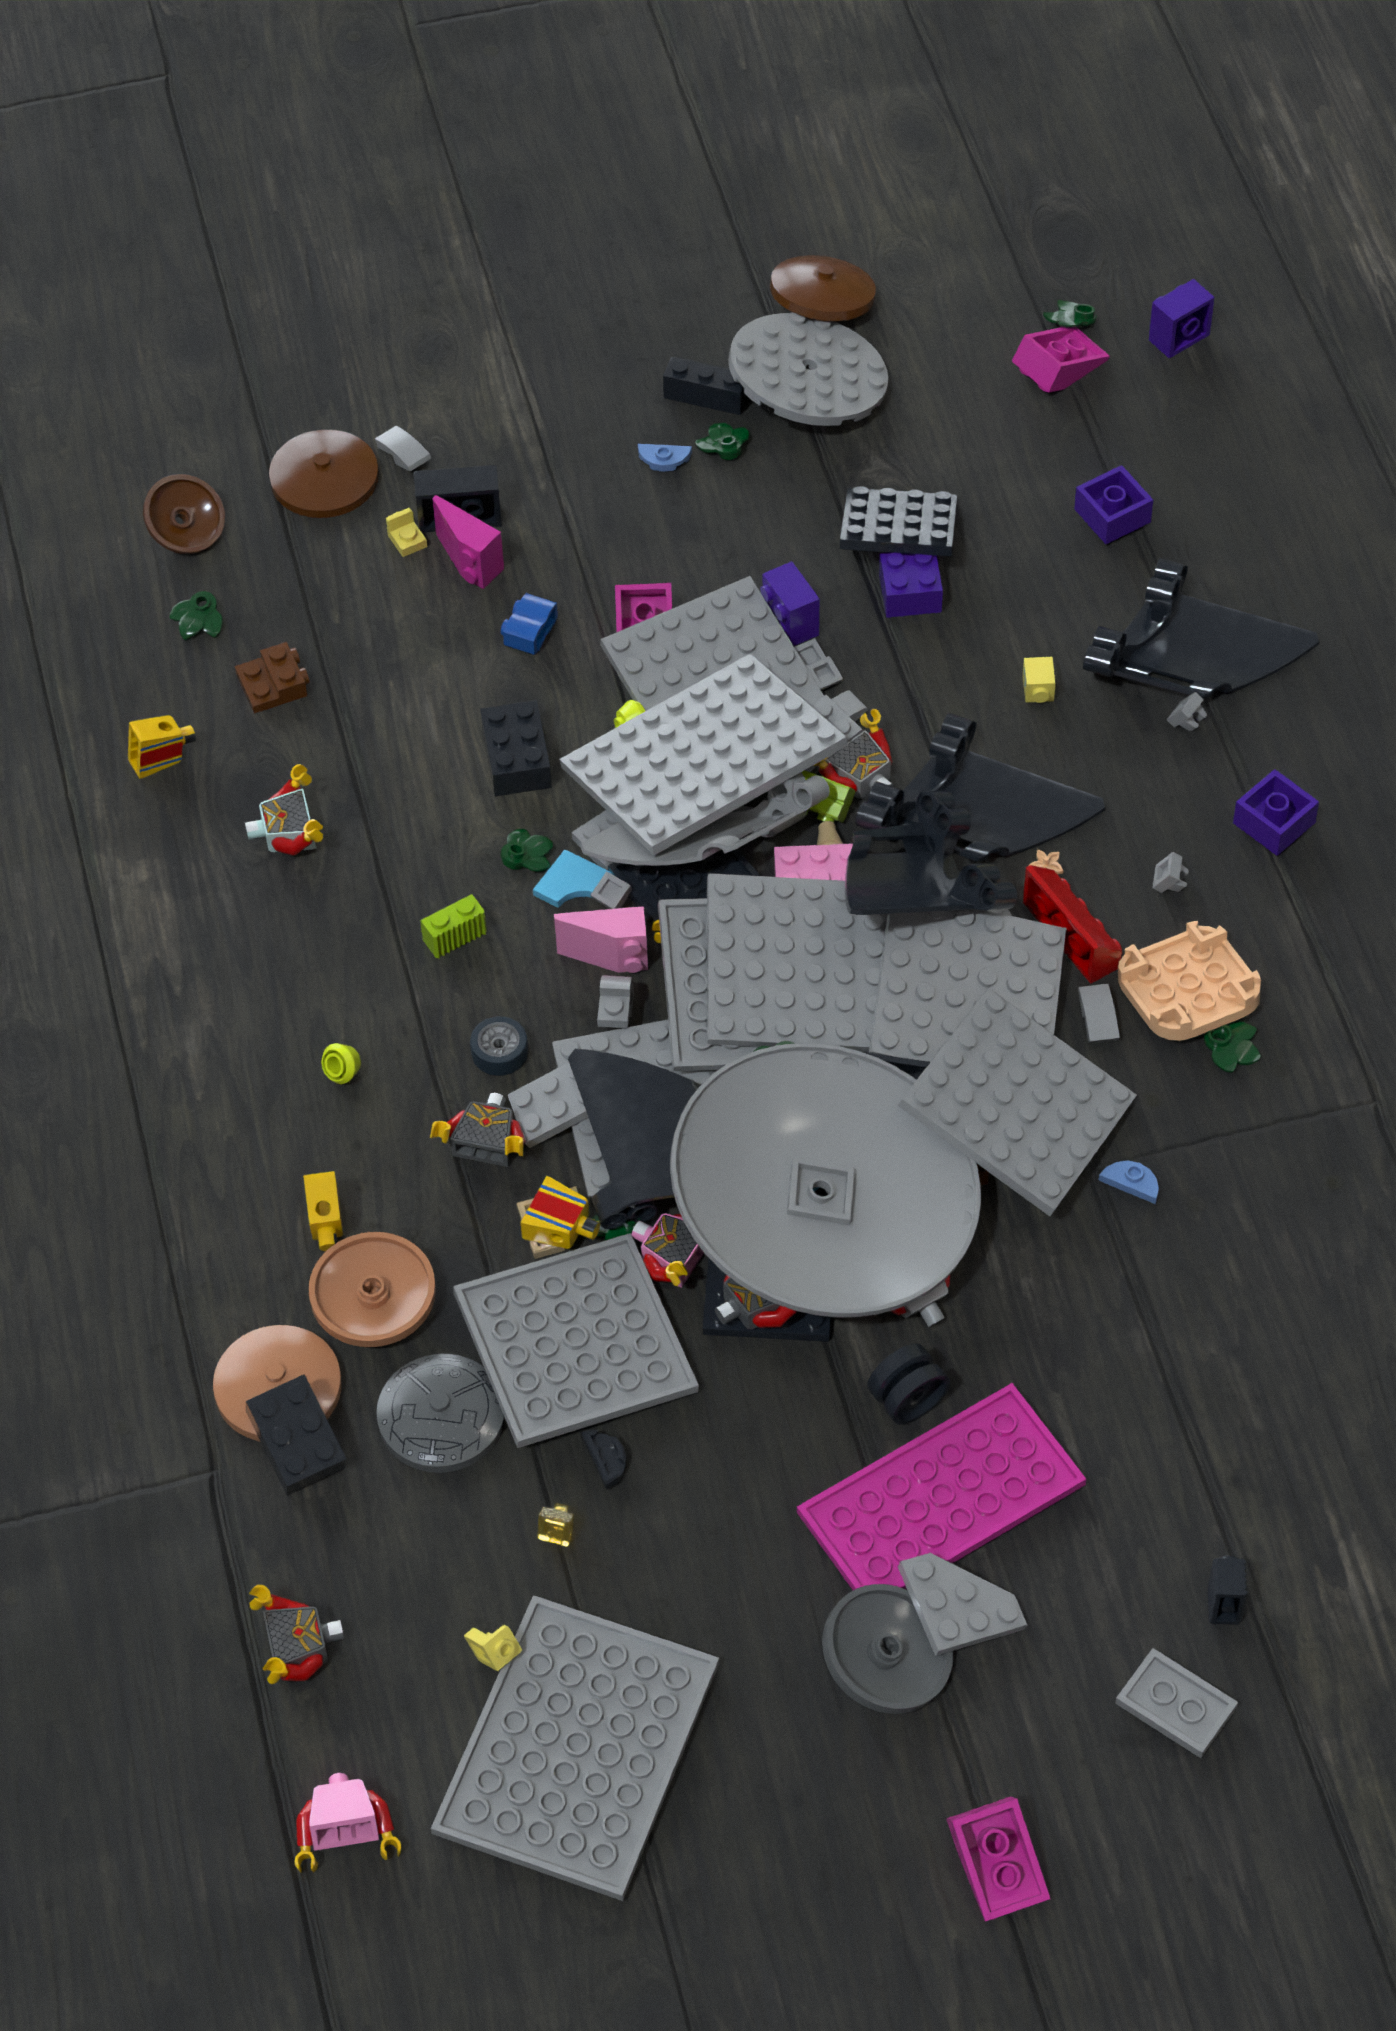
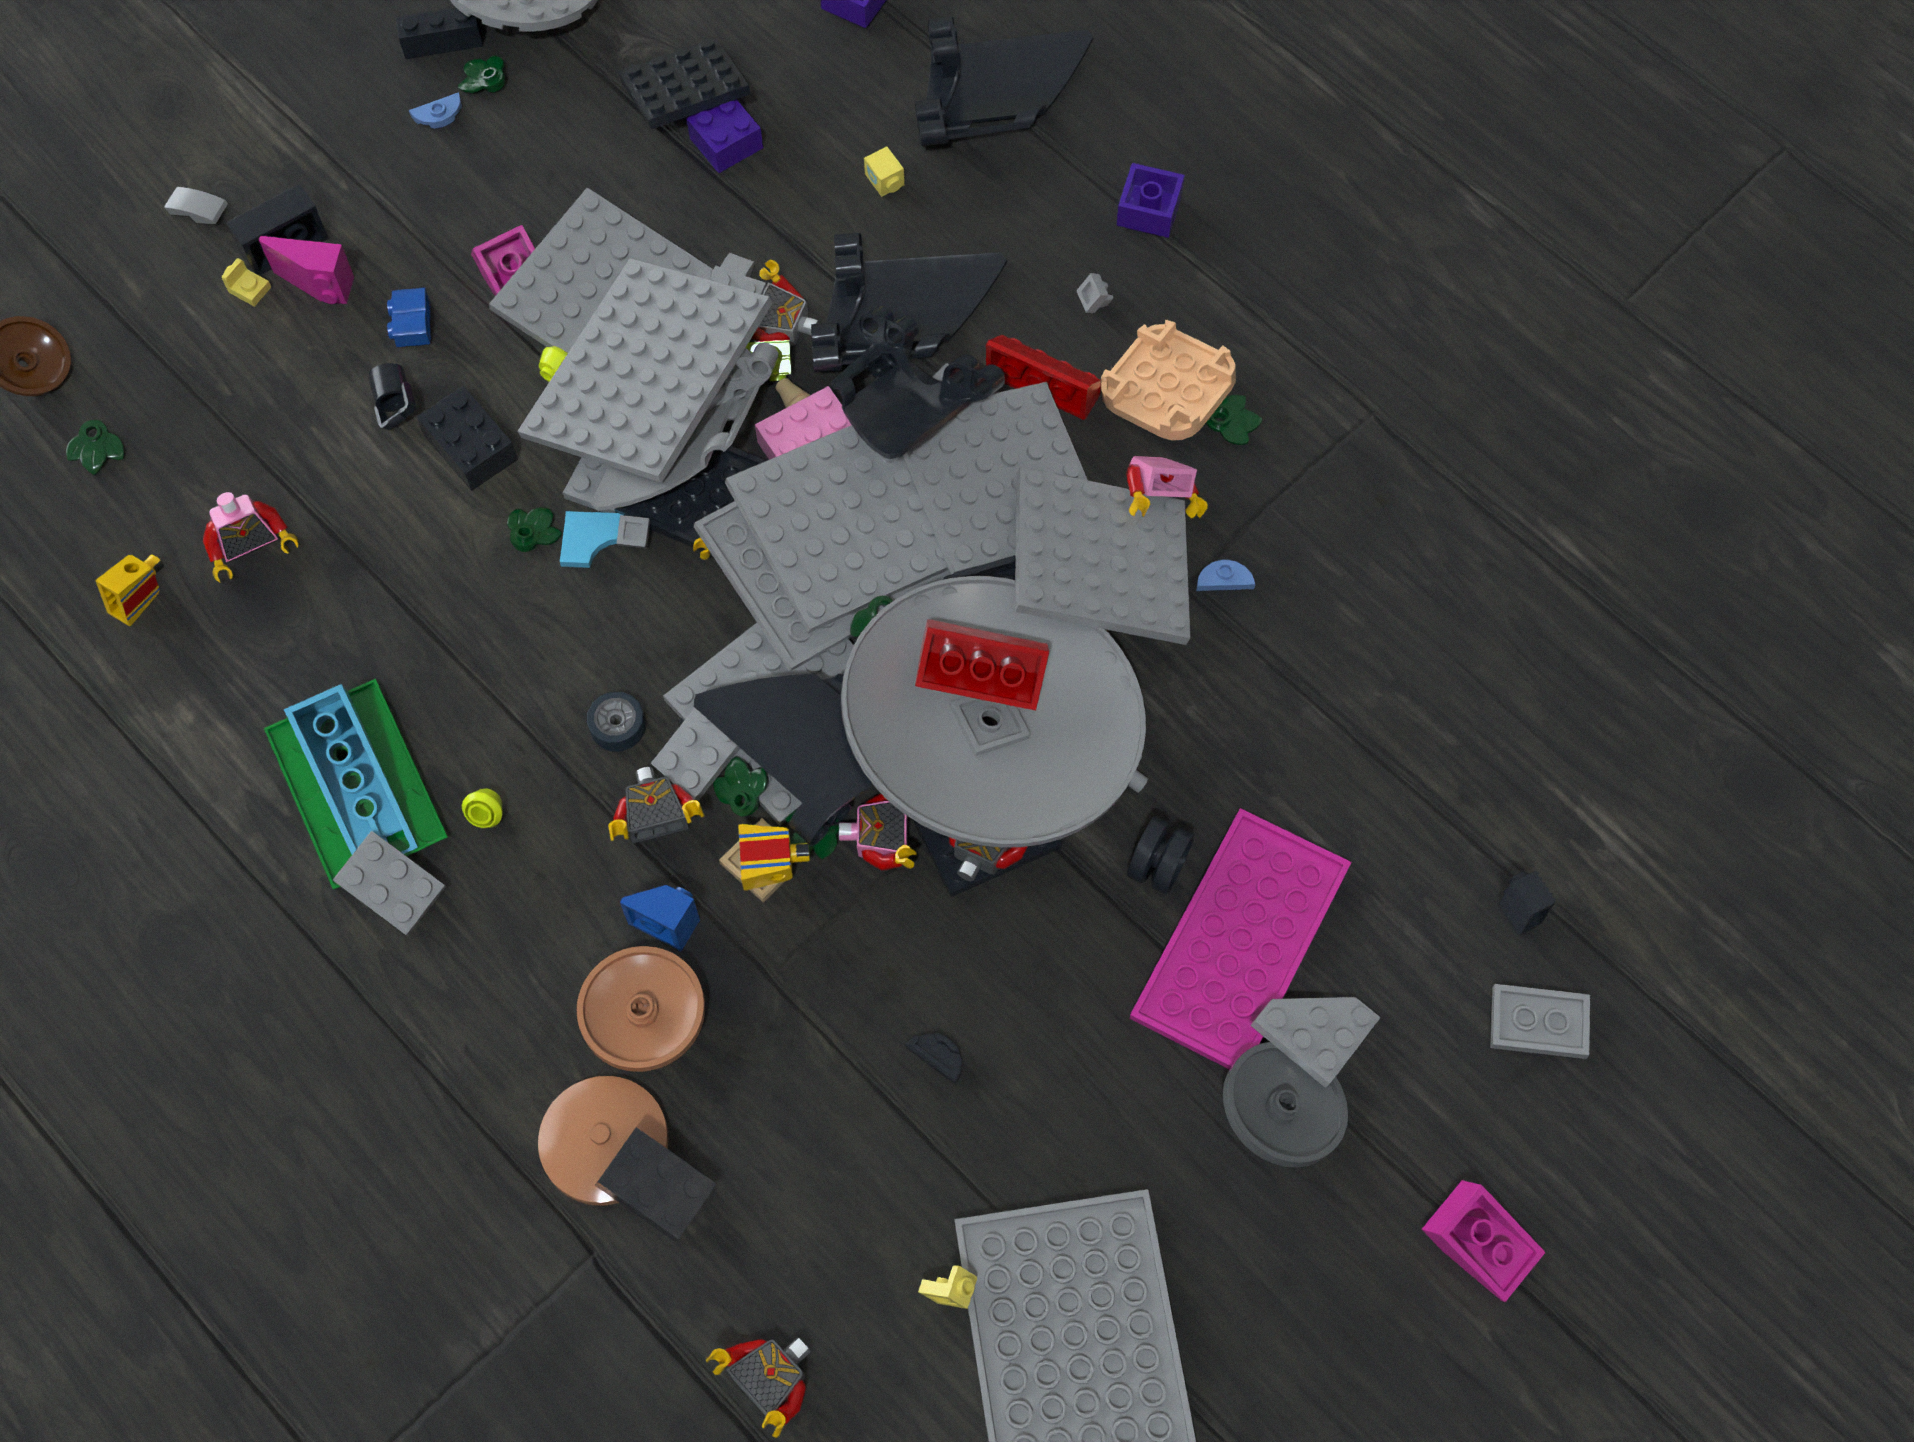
camera: 30 degrees left, 10 degrees up
reddish brown plate [235,642,310,714] -> none
torso [245,764,323,856] -> none
reddish brown dish [269,430,379,518] -> none
yellow torso [303,1171,344,1251] -> none
dark grey dish [377,1354,505,1473] -> none
lime brick [420,894,487,958] -> none
light grey plate [453,1233,699,1448] -> none
clear yellow tile [537,1503,574,1547] -> none
bright pink slope [554,907,648,973] -> none
light grey brick [597,975,634,1028] -> none
dark purple brick [760,561,820,646] -> none
light grey slope [794,638,843,690] -> none
light nougat plant [1029,850,1063,874] -> none
light grey slope [1078,984,1120,1044] -> none
light grey tile [1167,692,1207,731] -> none
none -> torso [203,492,298,583]
none -> piece [264,679,448,890]
none -> light grey plate [333,831,447,936]
none -> black piece [368,363,416,430]
none -> blue slope [620,885,700,951]
none -> dark green plate [713,756,767,817]
none -> red slope [915,619,1049,711]
none -> bright pink torso [1126,456,1208,518]

